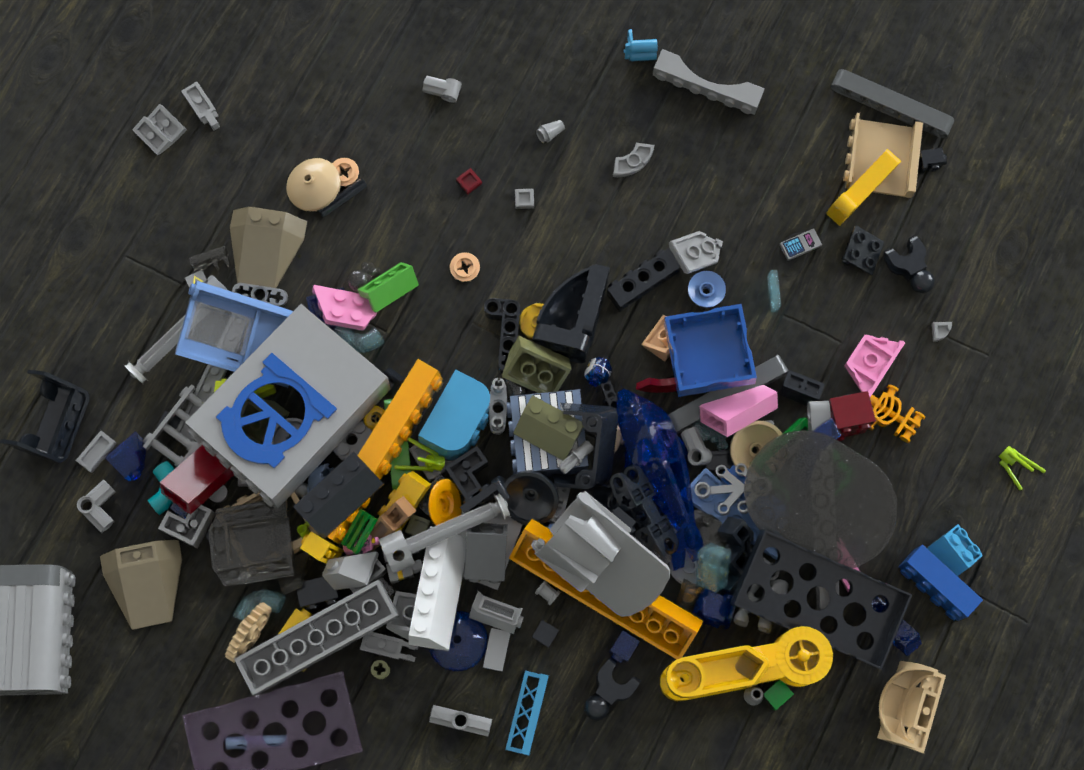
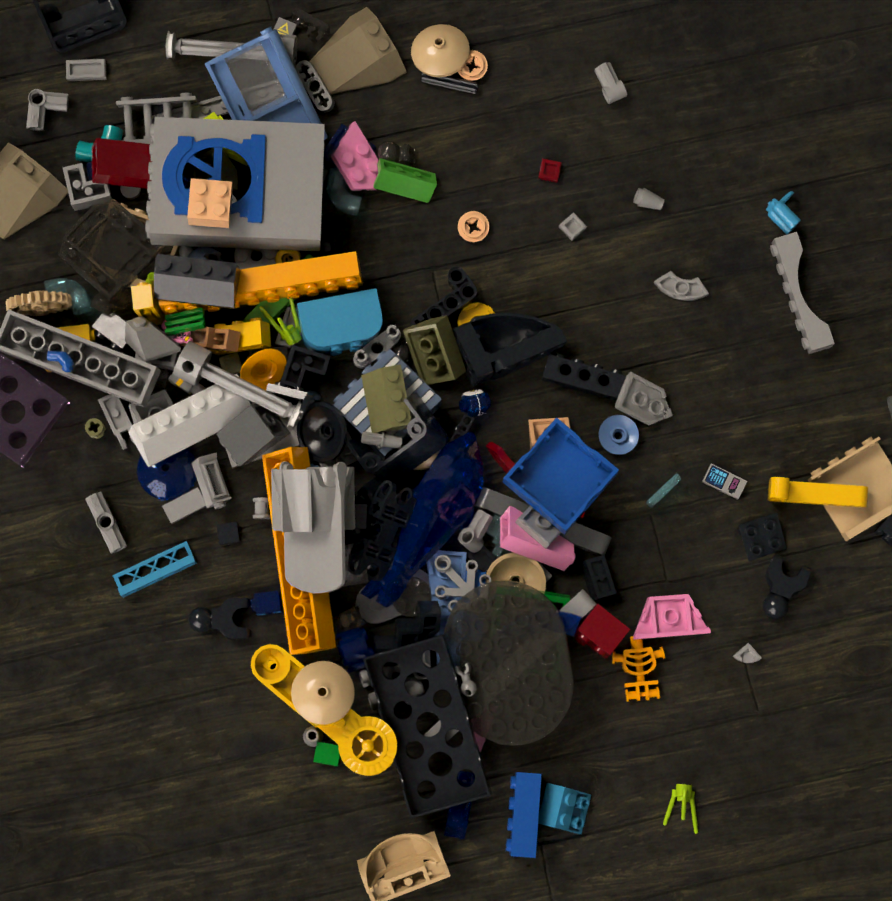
camera: 50 degrees right, 5 degrees up
clear blue slope [105,431,146,482] -> none
clear light blue brick [696,543,731,593] -> none
none -> blue arm [47,351,74,372]
none -> light nougat brick [187,178,233,228]
none -> tan dish [291,661,355,725]
none -> light grey arm [455,663,477,696]
none -> light grey tile [515,506,561,549]

